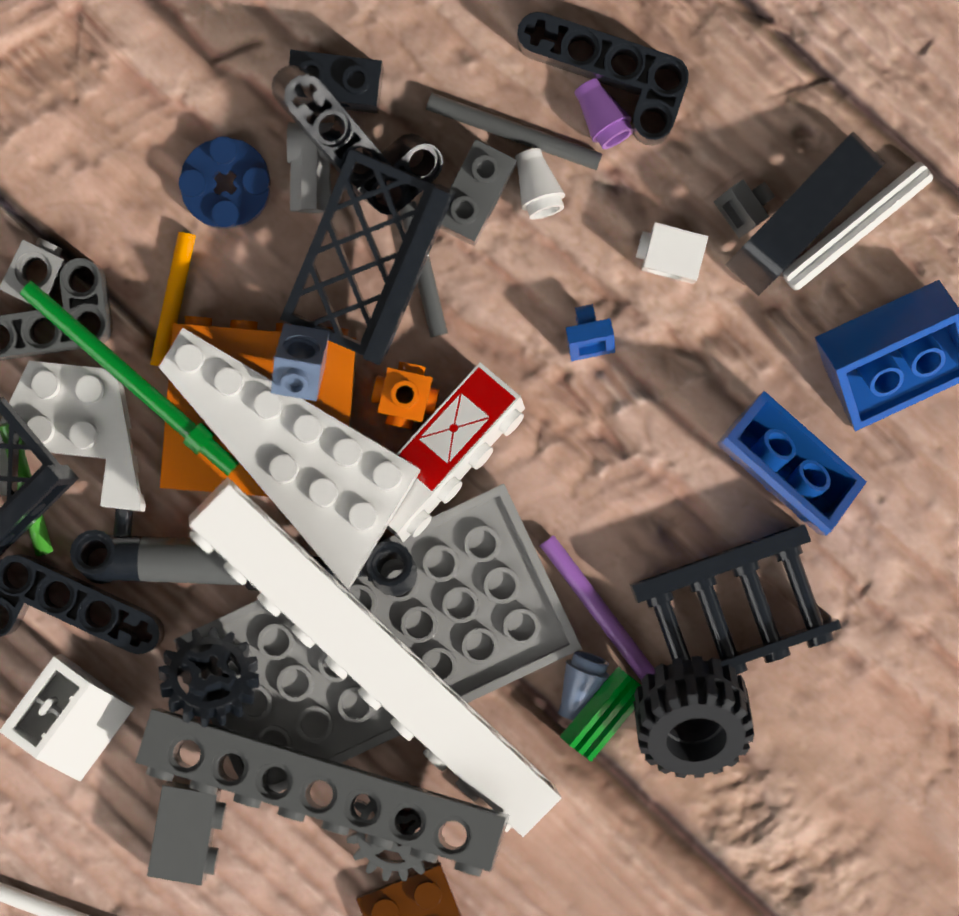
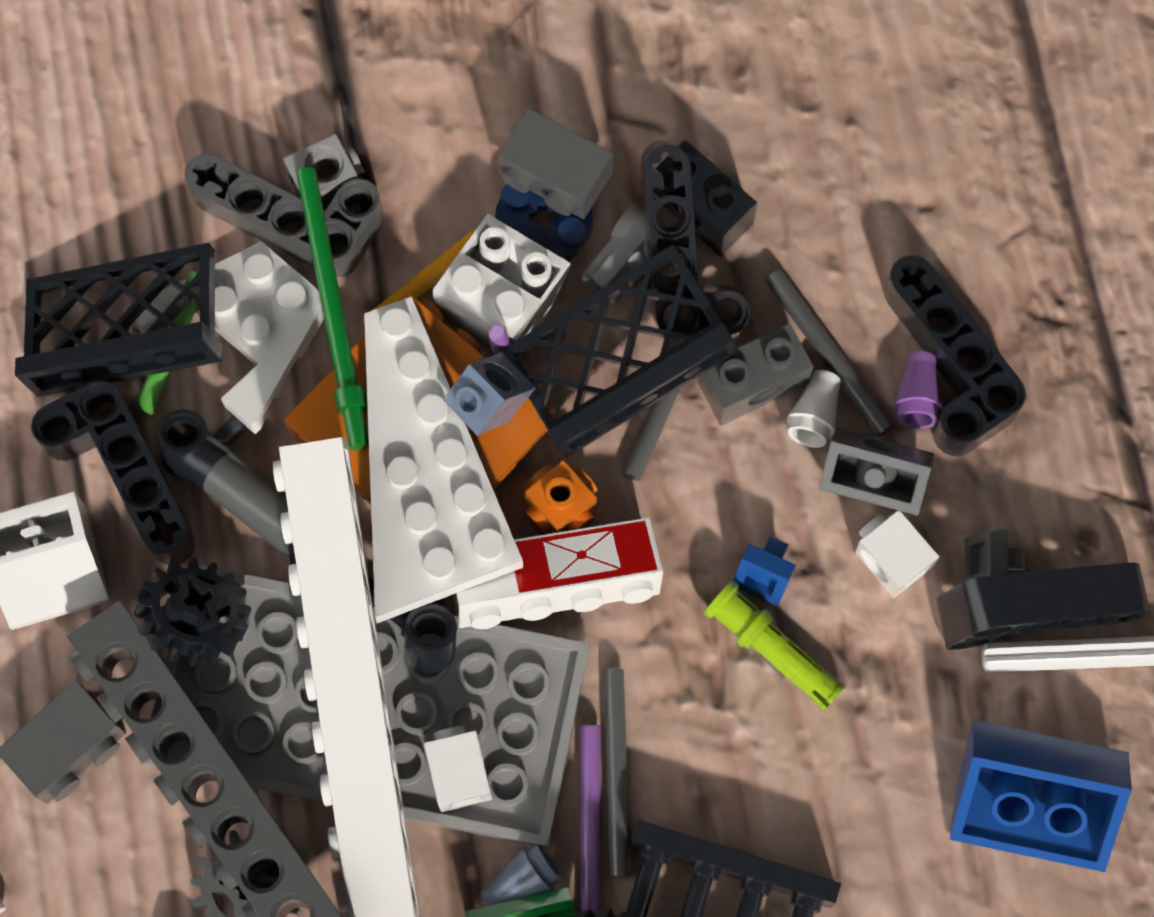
camera: 35 degrees right, 15 degrees down
blue slope [716,391,867,536] -> none
none -> white brick [424,726,493,812]
none -> white slope [433,214,571,359]
none -> medium lavender piece [489,324,510,354]
none -> dark grey brick [498,108,614,220]
none -> dark grey bar [603,668,631,878]
none -> lime pin [703,580,845,711]
none -> dark grey brick [819,427,934,516]

